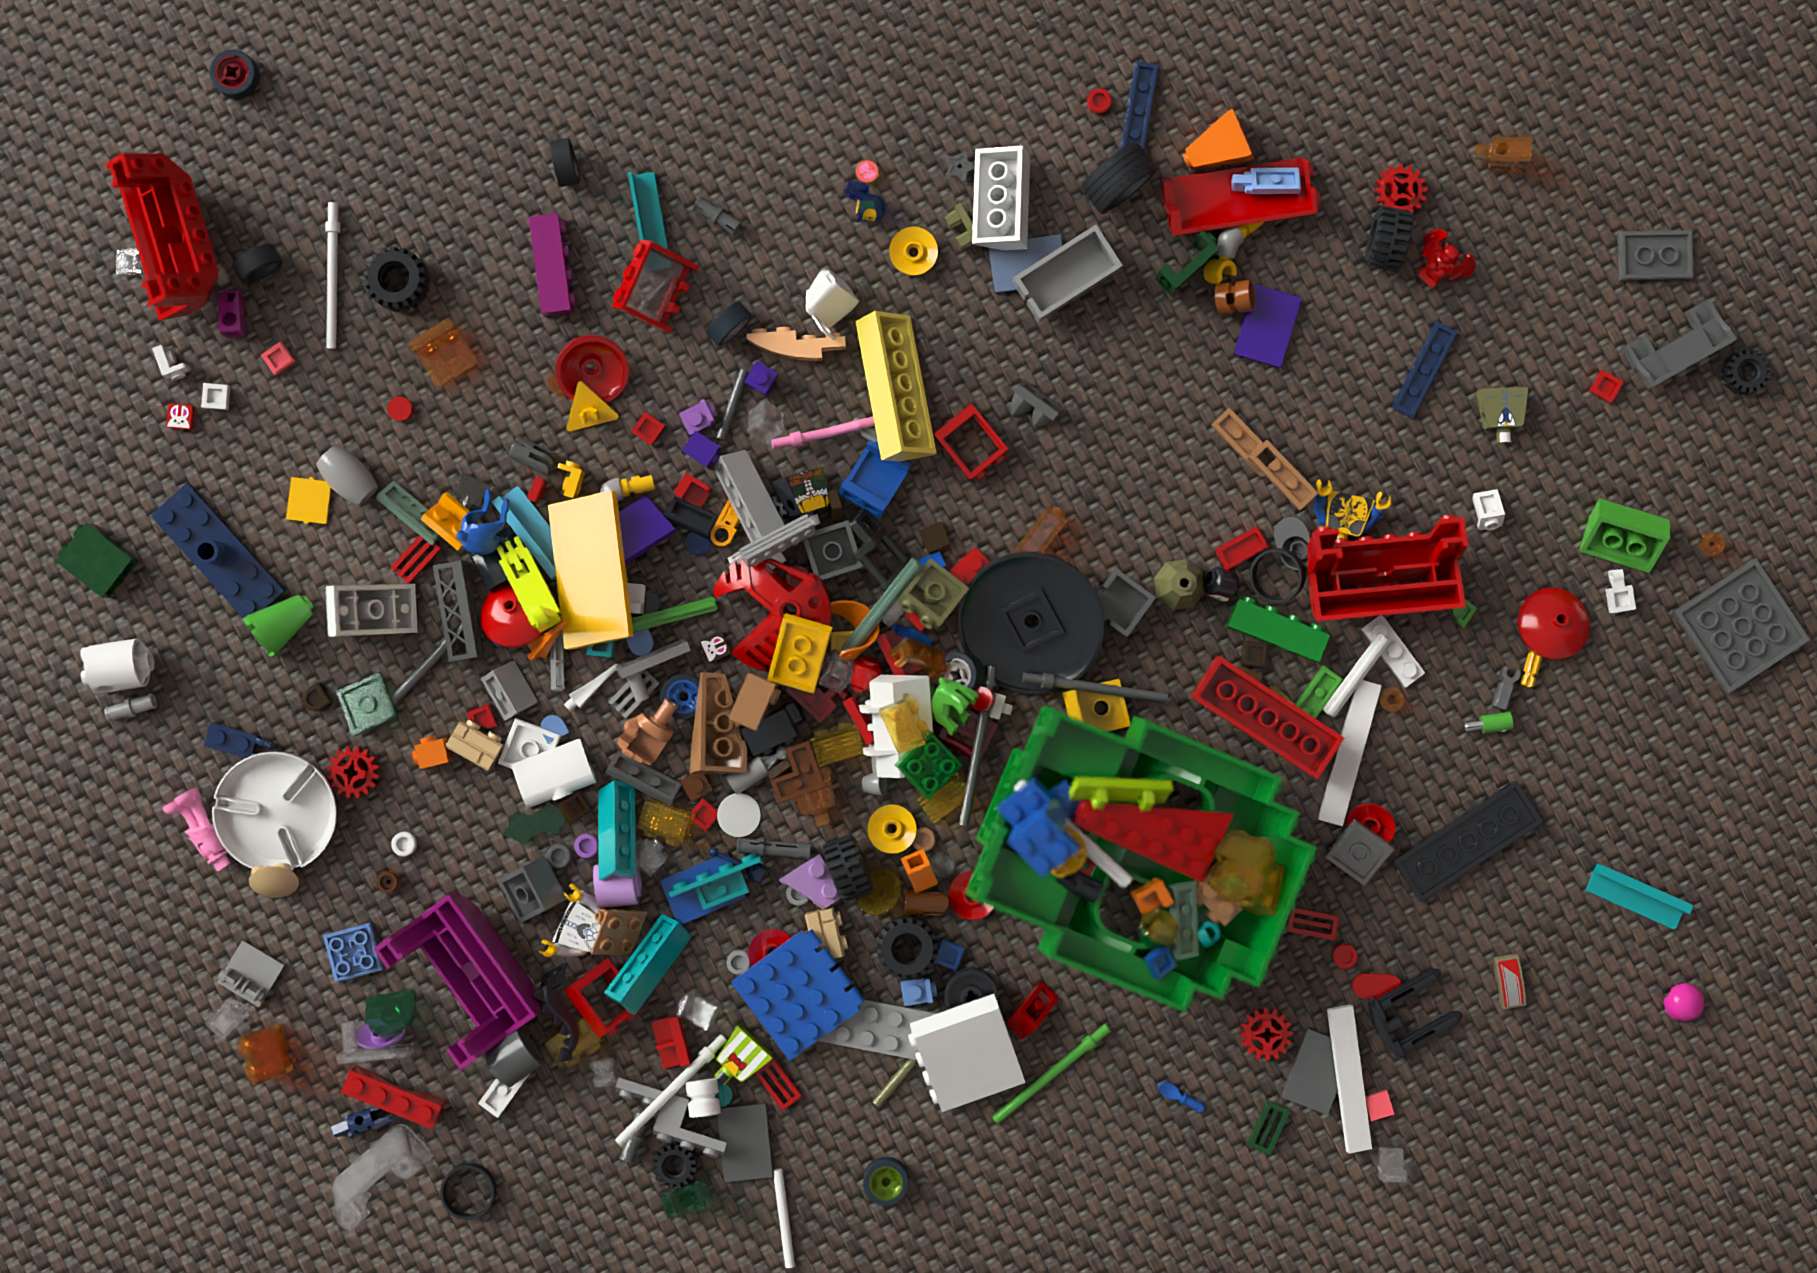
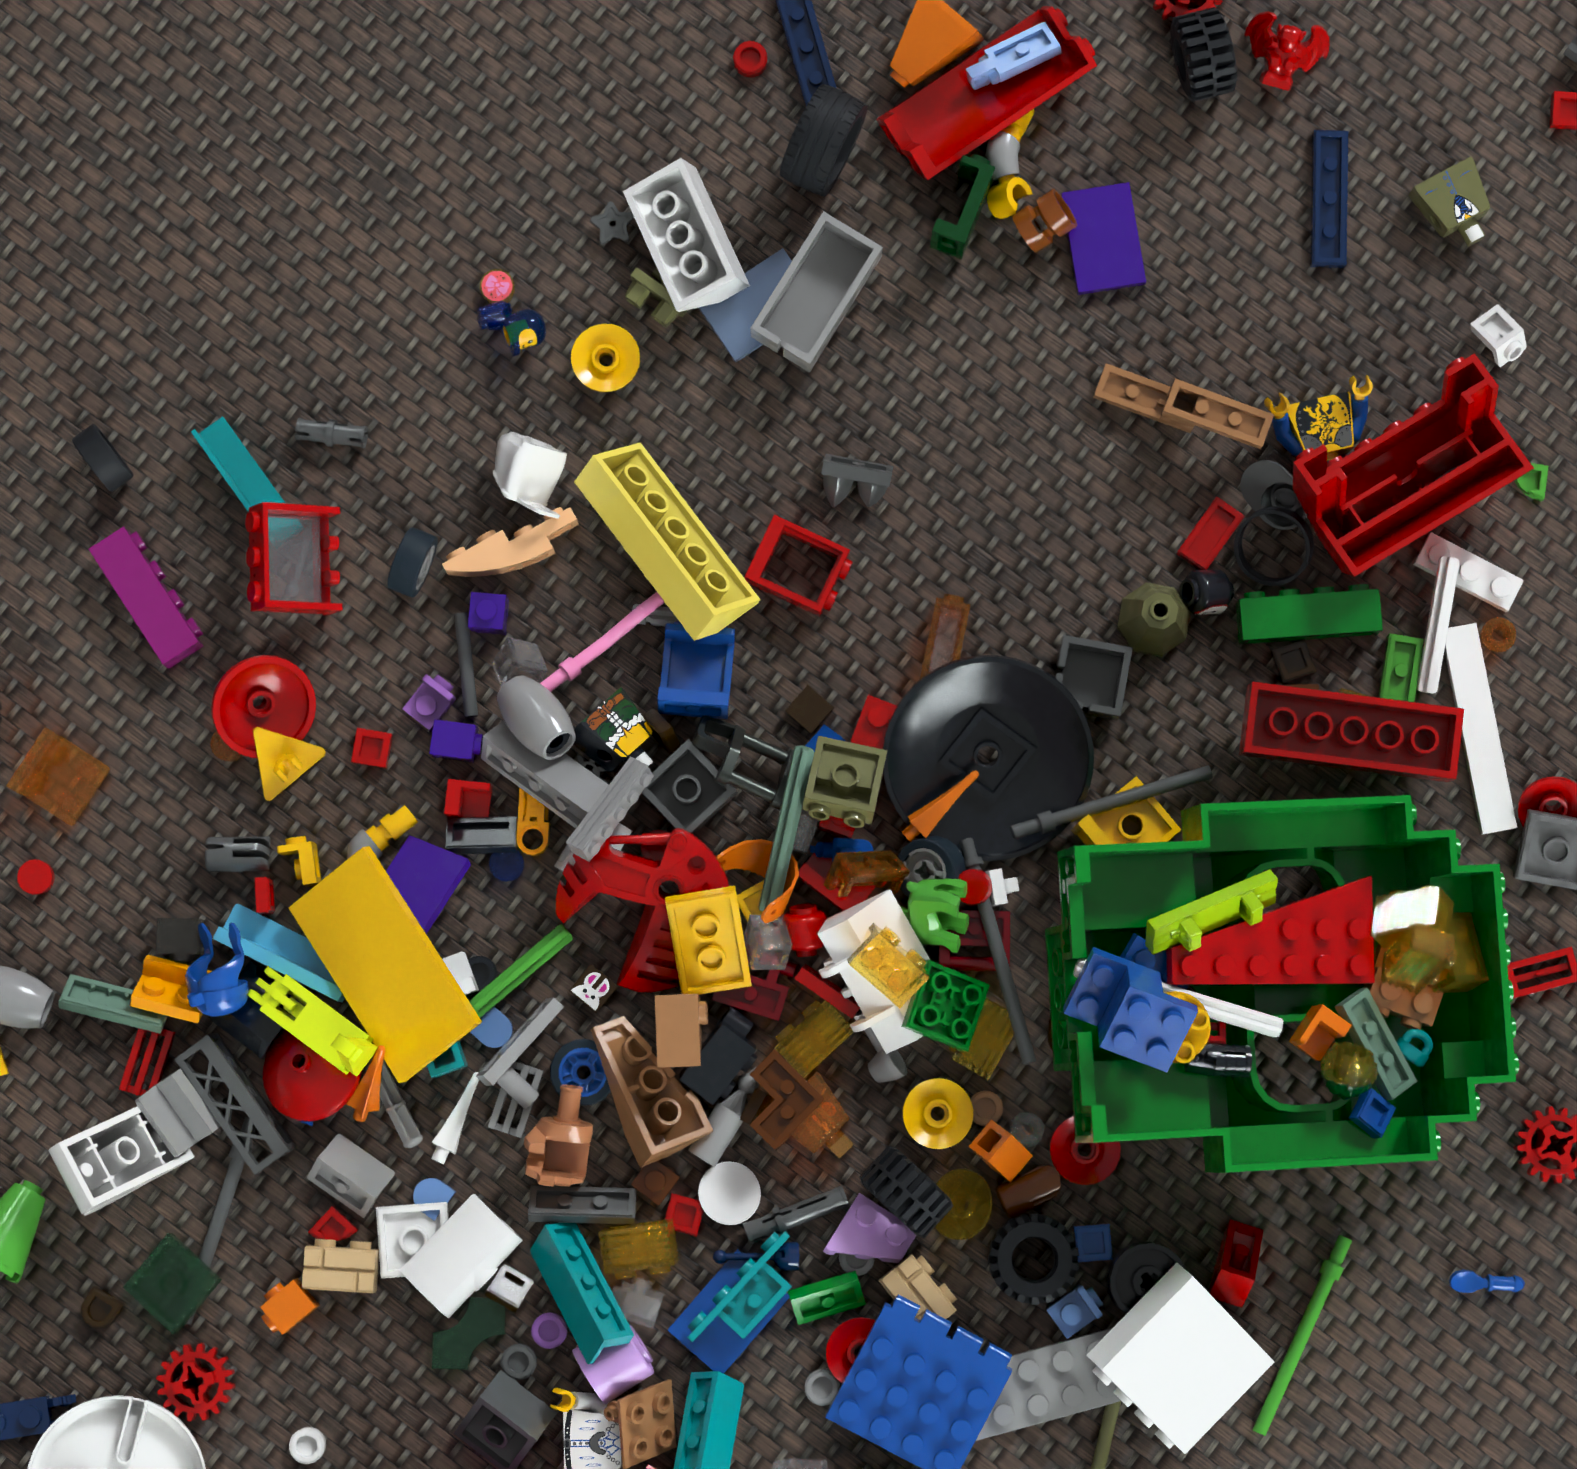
camera: 25 degrees left, 5 degrees down
none -> light grey panel [135,1069,221,1157]
none -> light grey piece [497,675,576,760]
none -> green plate [788,1270,866,1325]
none -> orange piece [902,770,979,842]

